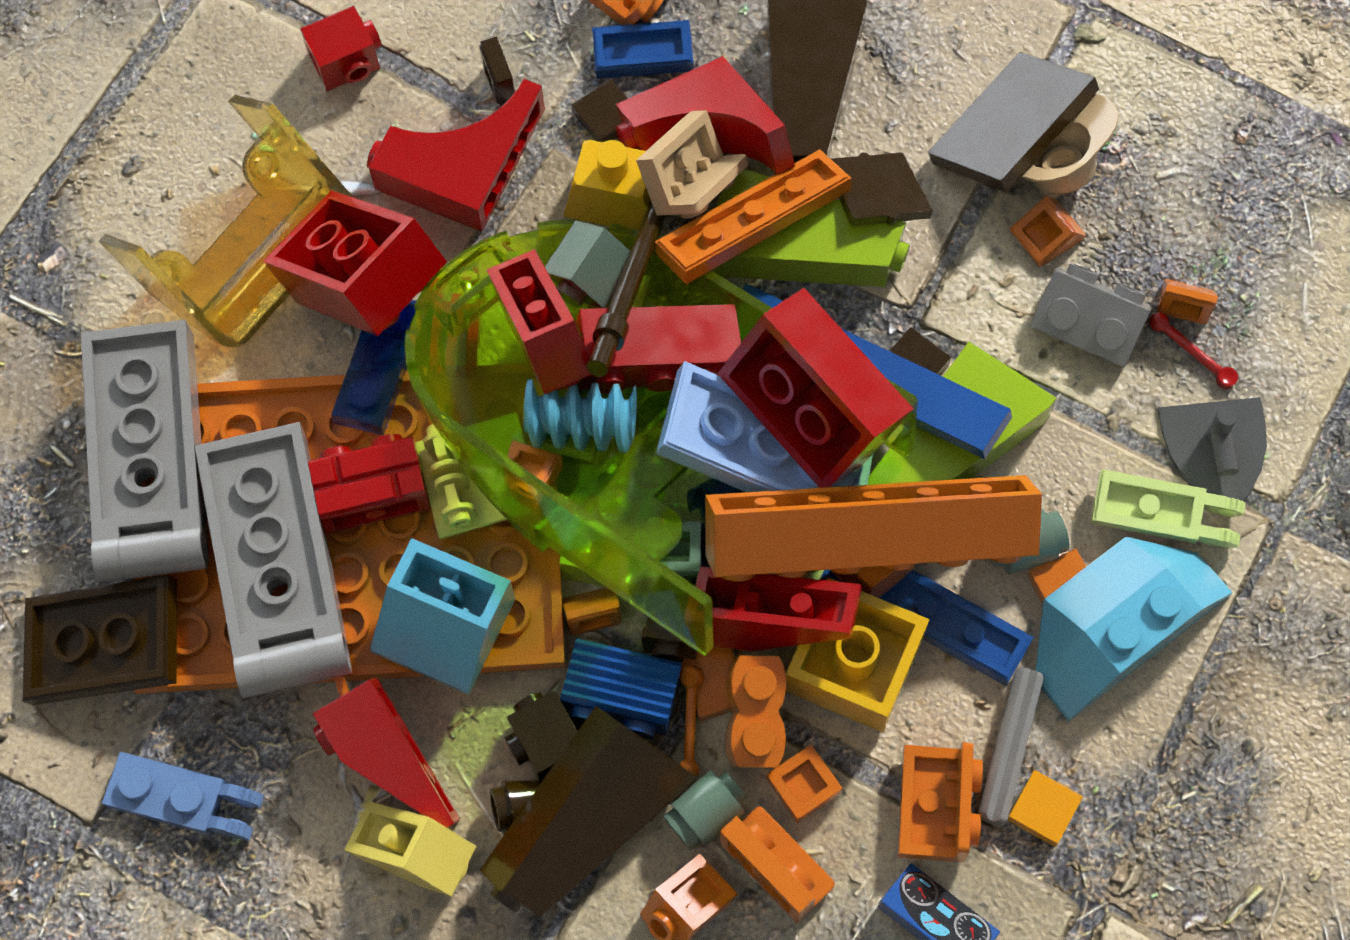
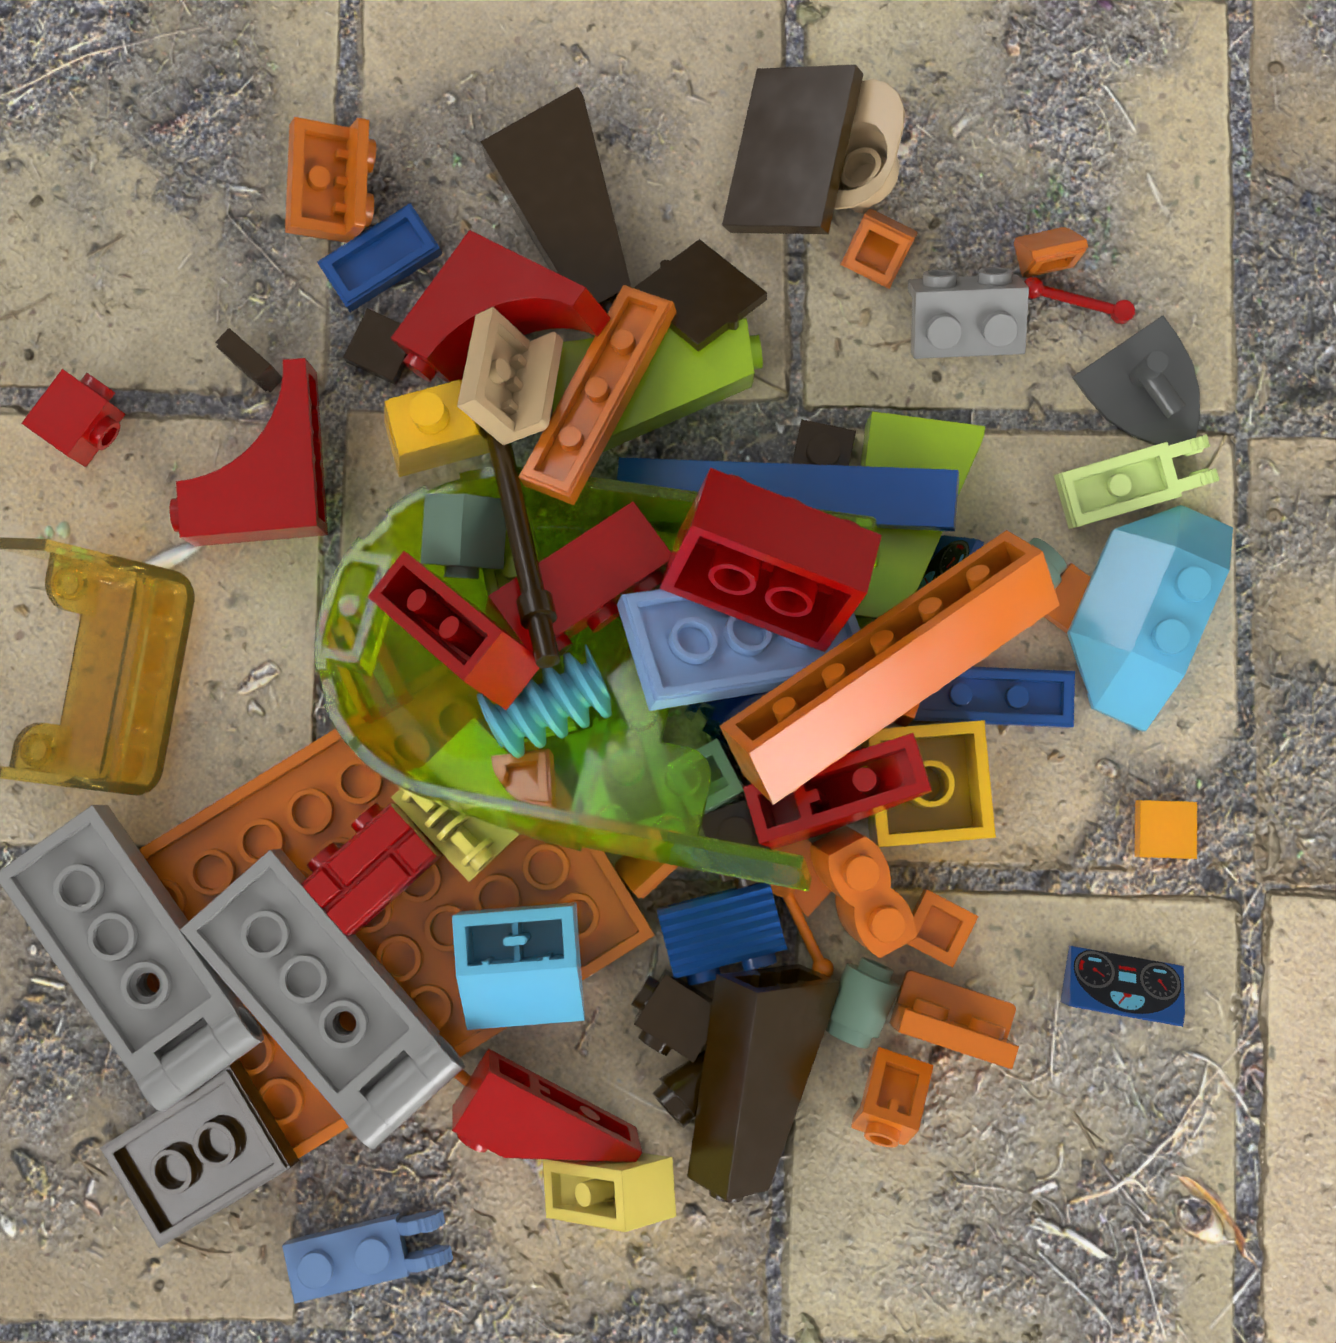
camera: 30 degrees left, 15 degrees up
red brick [263,190,447,336] -> none
clear blue plate [331,299,430,435] -> none
orange bracket [897,742,983,863] -> none
light grey axle [978,667,1044,826] -> none

